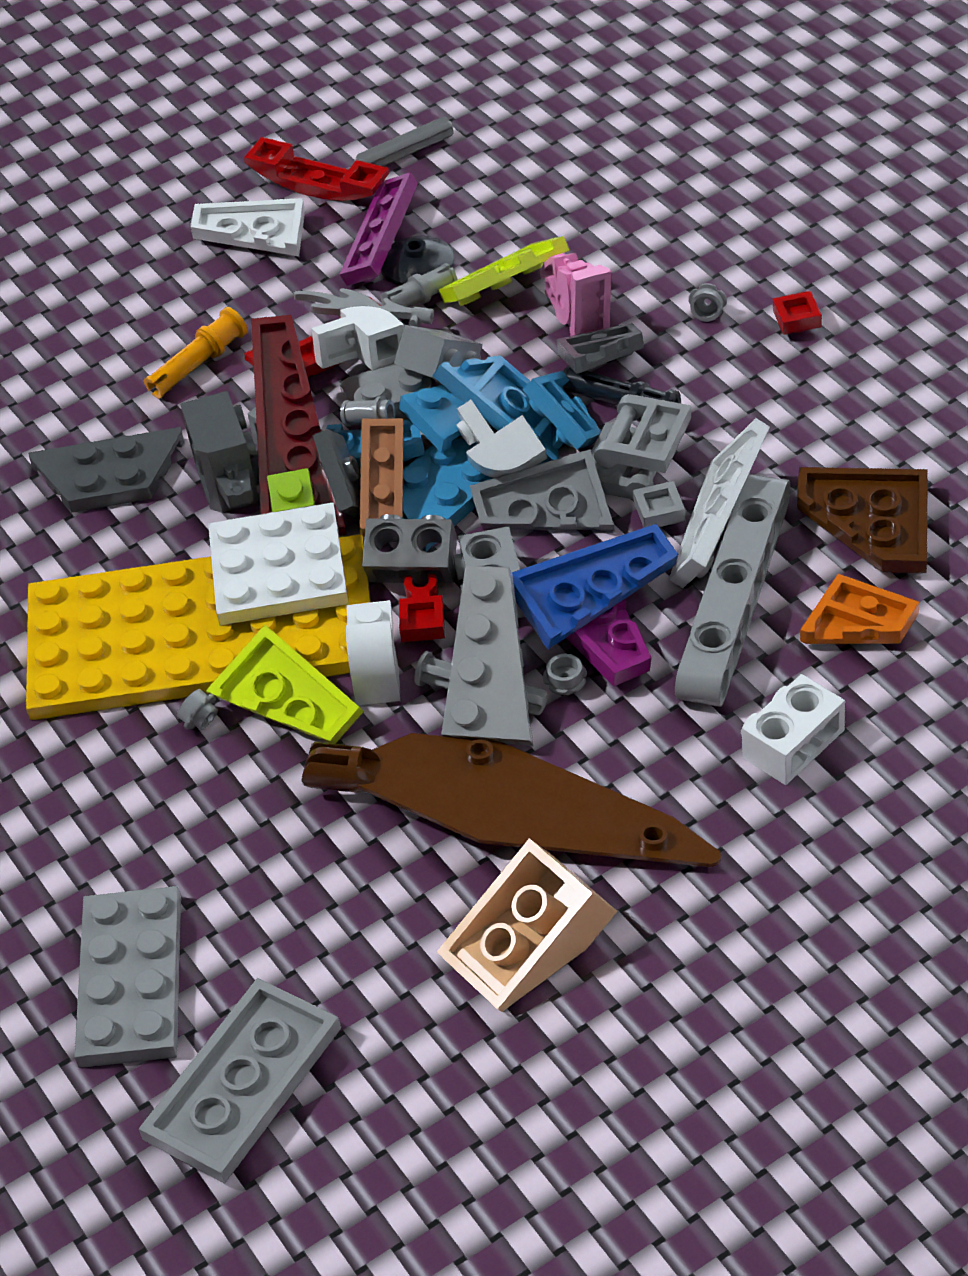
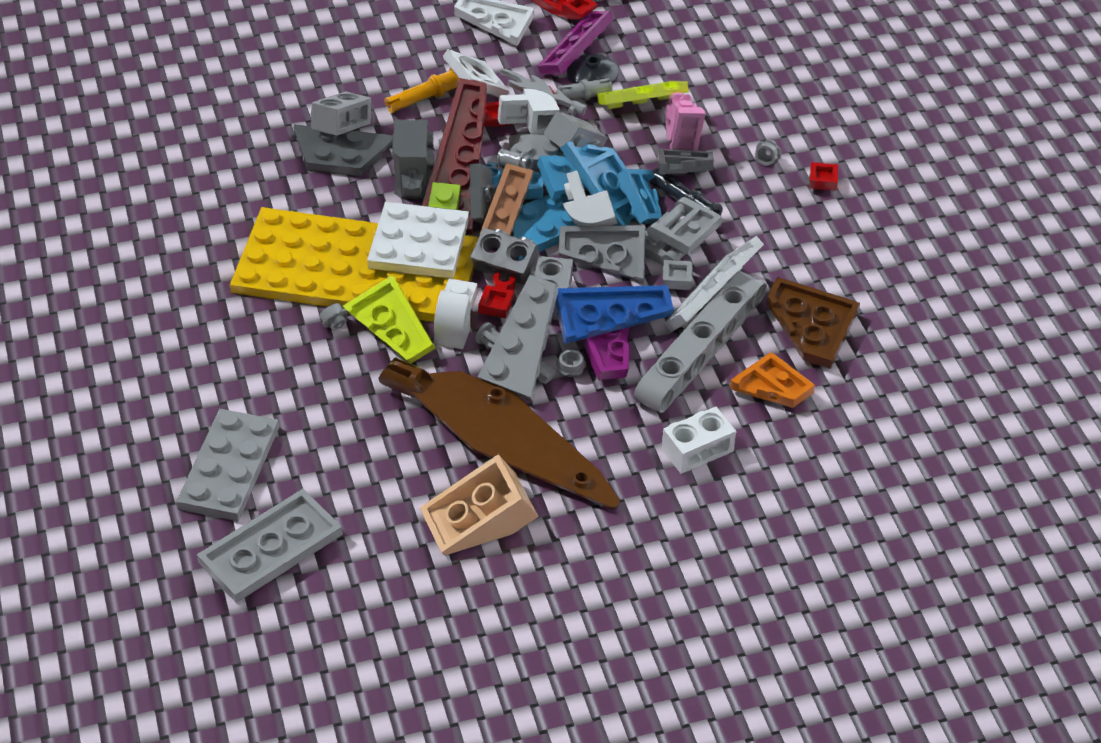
camera: 10 degrees right, 0 degrees up
none -> light grey brick [311,91,371,136]
none -> white piece [443,49,509,97]

